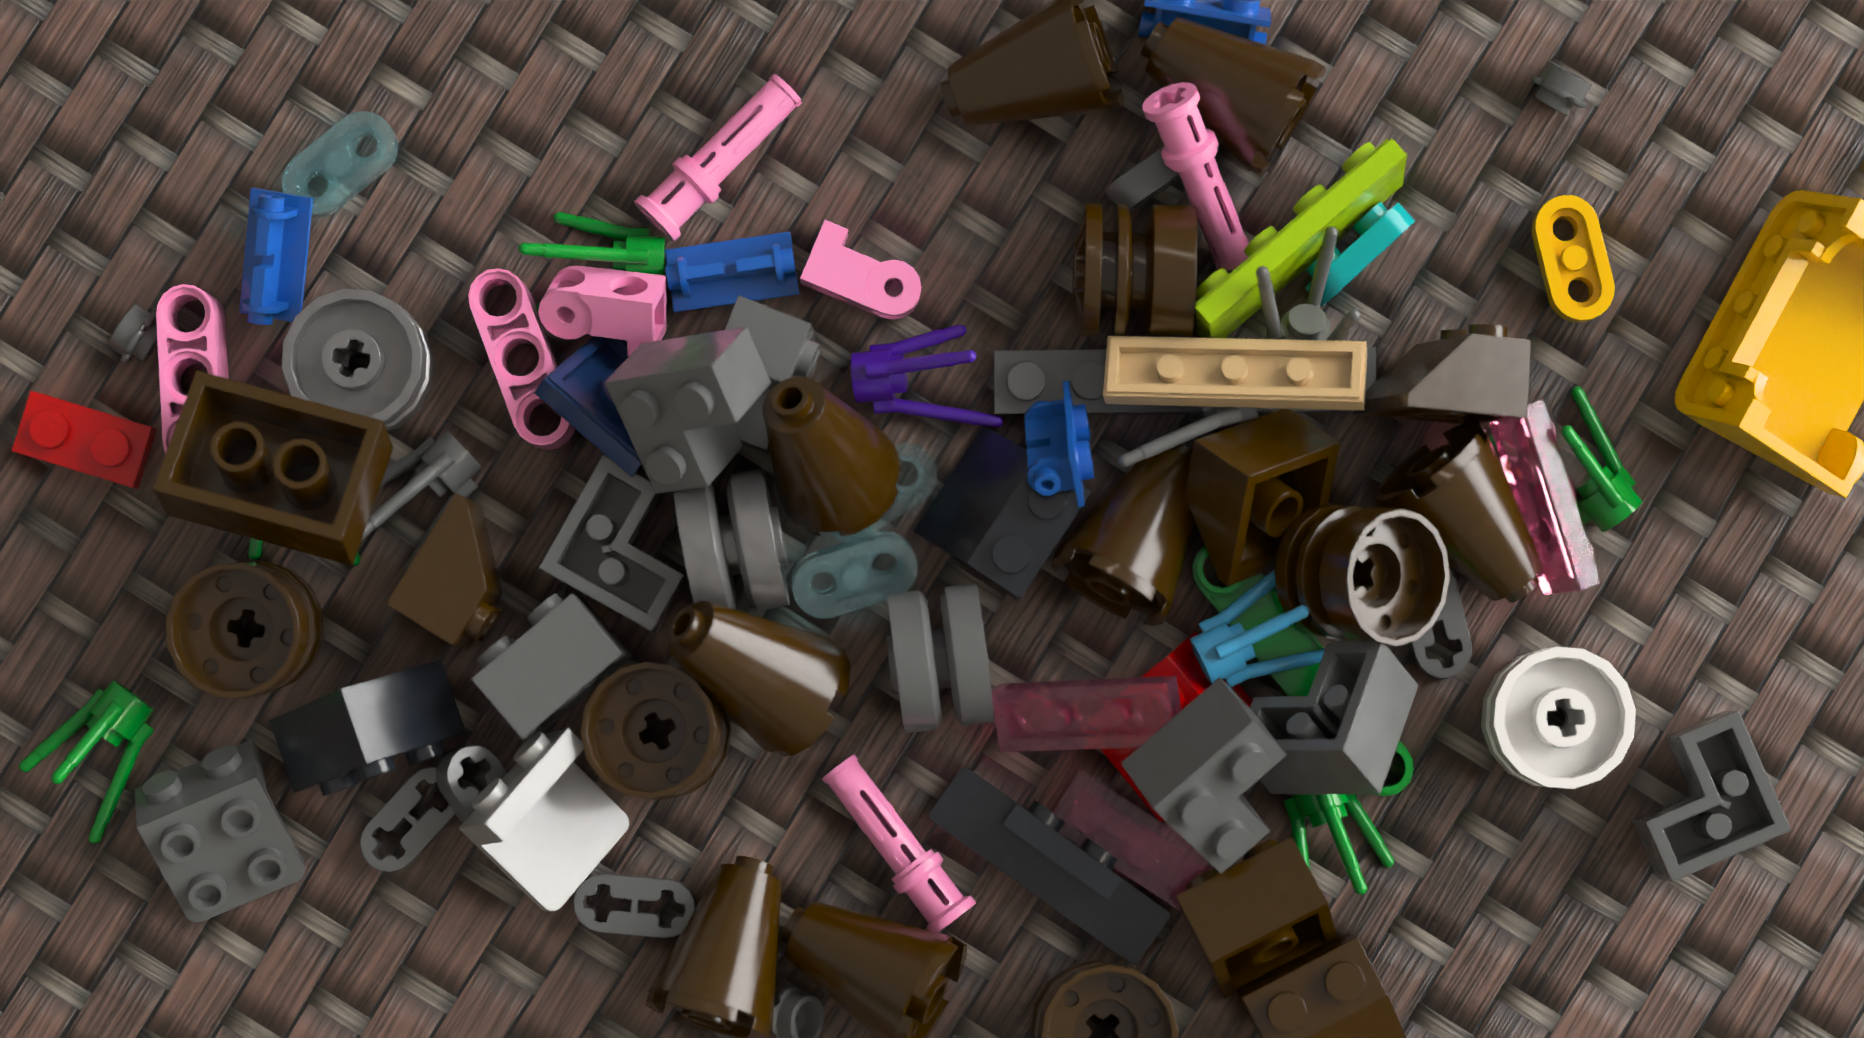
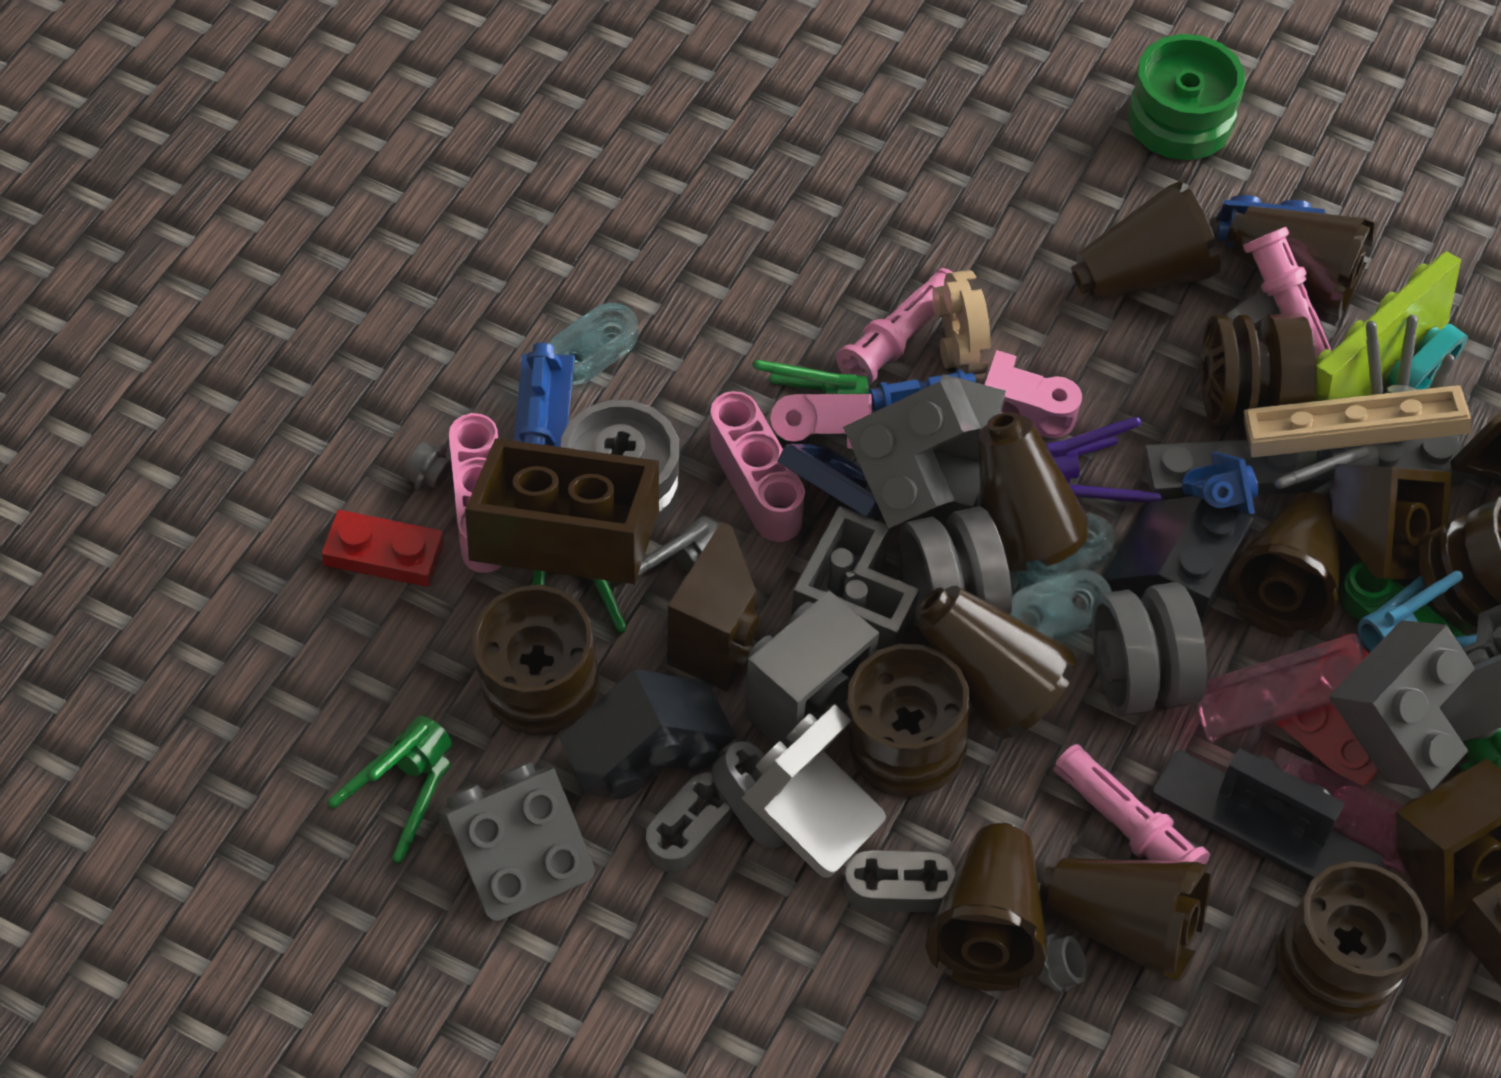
camera: 10 degrees left, 30 degrees down
none -> tan plate [932,270,991,375]

